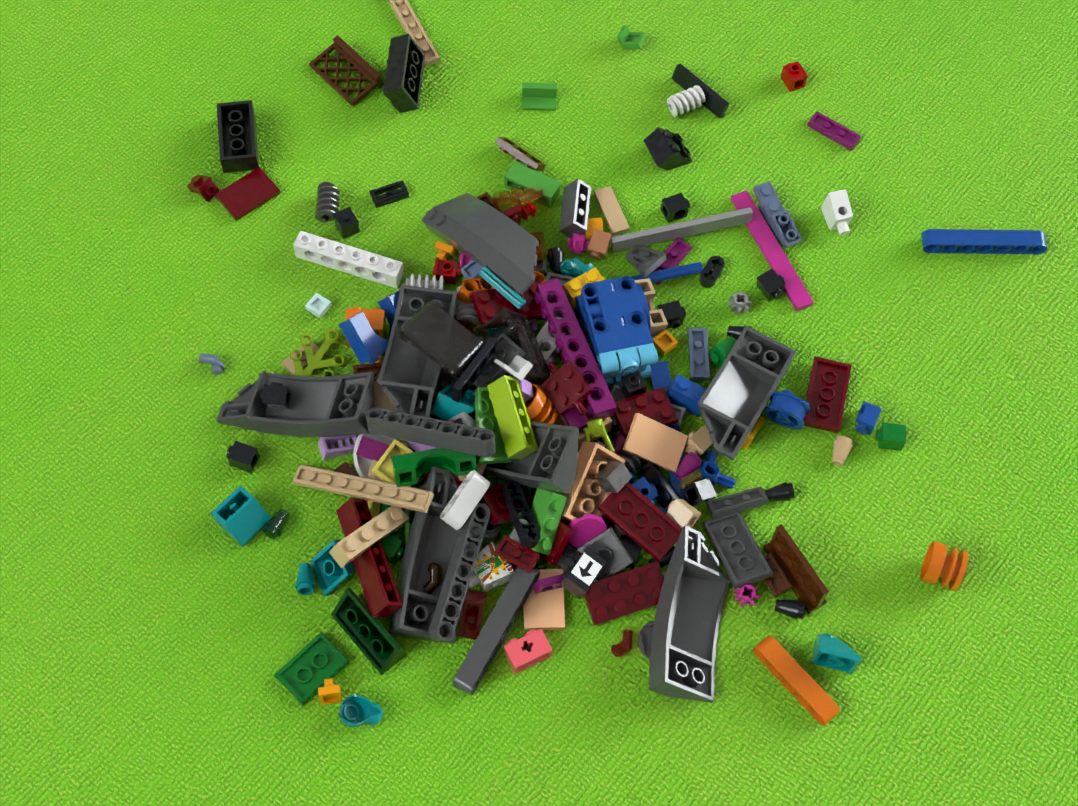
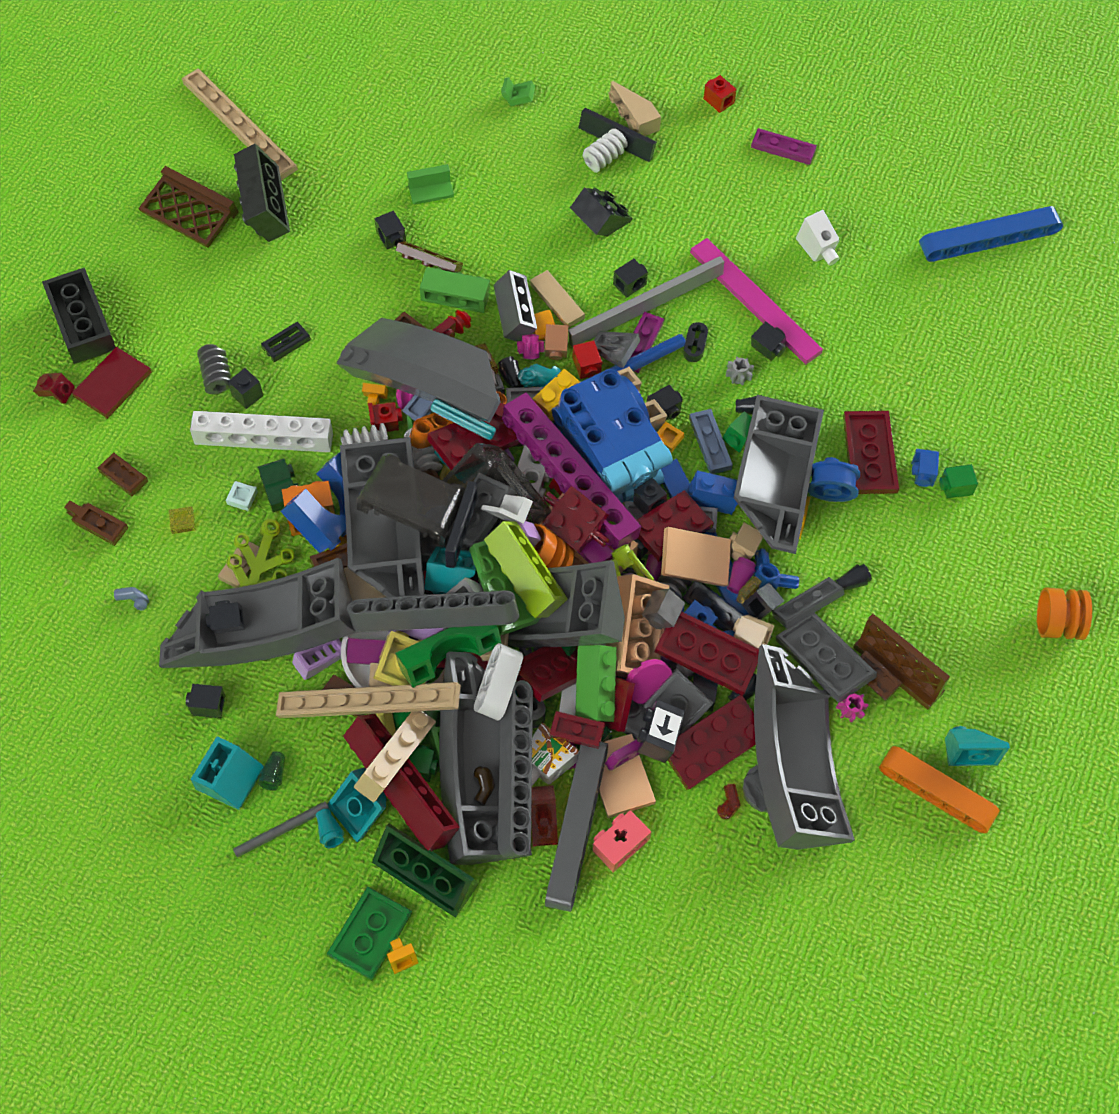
camera: 15 degrees left, 0 degrees up
teal hair [339,694,383,727] -> none
clear orange plate [493,187,544,205] -> none
black beam [501,480,541,548] -> none
sand blue slope [753,181,802,248] -> none
black cone [775,599,806,620] -> none
tan cone [832,436,853,466] -> none
none -> reddish brown hinge [64,500,128,546]
none -> reddish brown plate [97,452,148,497]
none -> clear yellow tile [169,507,195,534]
none -> flat silver bar [233,801,329,858]
none -> dark green brick [258,458,299,513]
none -> black brick [374,210,406,250]
none -> red brick [572,341,602,379]
none -> tan slope [609,81,661,136]

